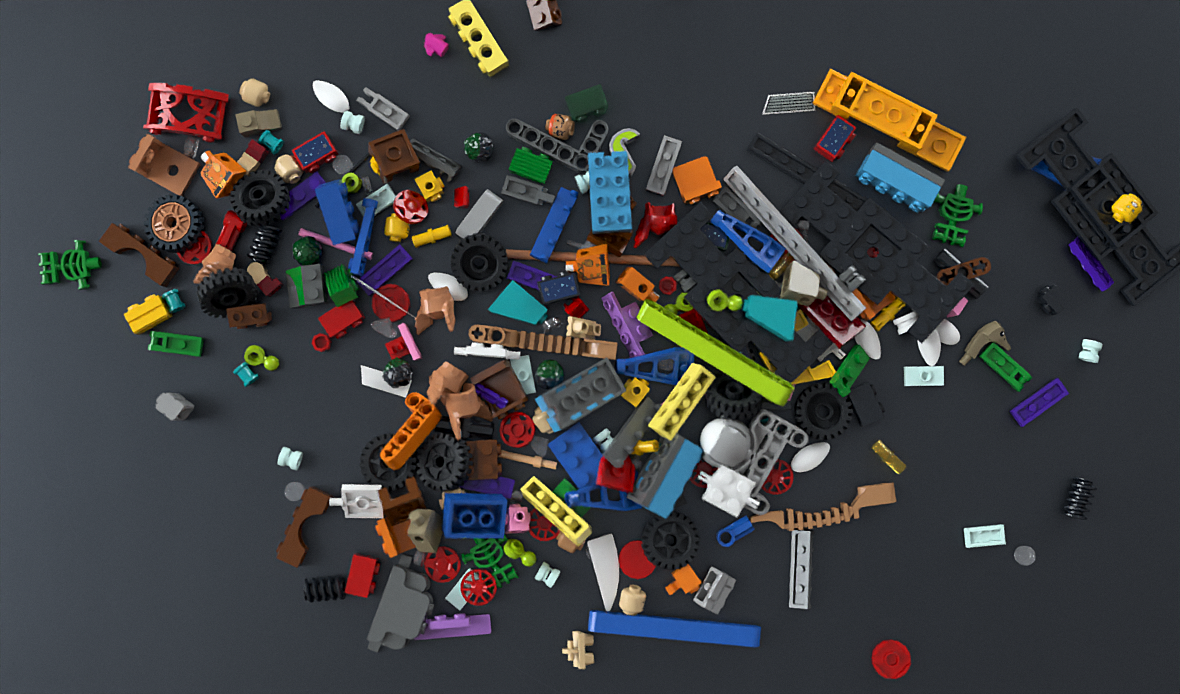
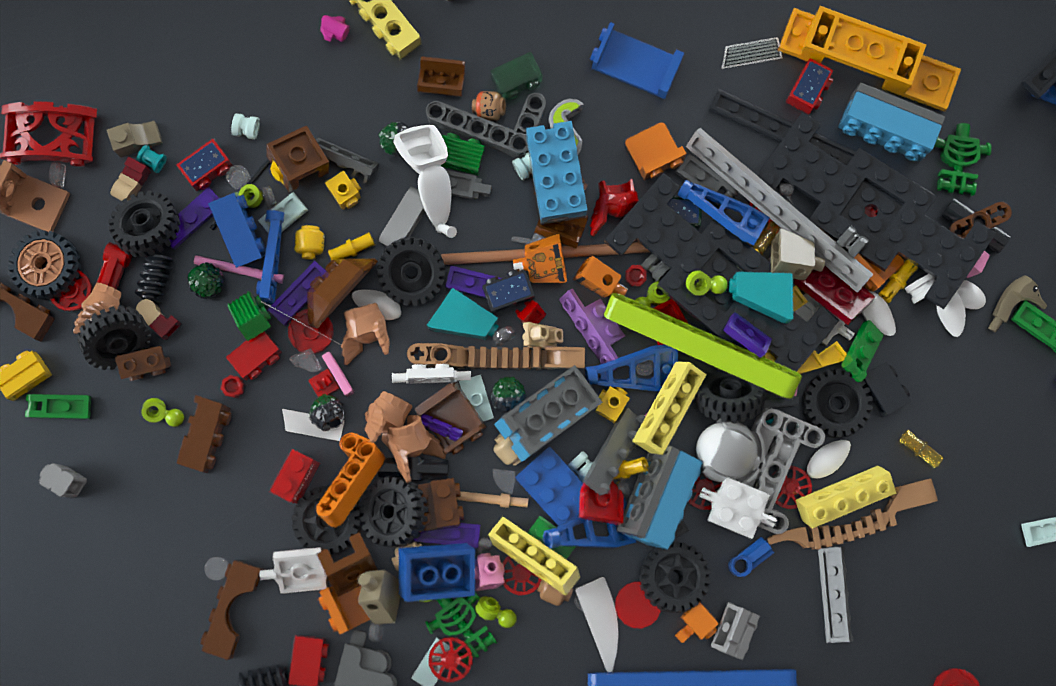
camera: 10 degrees left, 5 degrees down
teal bush [161,289,186,314] -> none
orange torso [201,150,246,199] -> none
teal bush [233,362,259,387] -> none
tan head [239,79,270,107] -> none
tan head [274,154,303,184] -> none
light aqua wheel [277,447,303,470] -> none
dark grey slope [286,264,328,309] -> none
white arm [313,81,349,113] -> none
light grey hinge [356,87,410,131] -> none
red wheel [393,190,428,224] -> none
red wheel [424,546,461,583] -> none
red slope [454,186,469,208] -> none
red wheel [499,412,535,448] -> none
blue hinge [530,187,579,263] -> none
light aqua wheel [535,562,561,588] -> none
tan head [619,585,646,616] -> none
light grey plate [646,135,682,196] -> none
light aqua plate [904,366,944,386] -> none
none -> reddish brown wedge [177,395,232,473]
none -> red brick [270,449,321,504]
none -> reddish brown wedge [307,258,378,328]
none -> white piece [394,125,457,238]
none -> reddish brown bracket [417,57,465,96]
none -> blue panel [590,22,684,99]
none -> dark purple plate [723,312,772,358]
none -> light yellow brick [795,466,896,528]

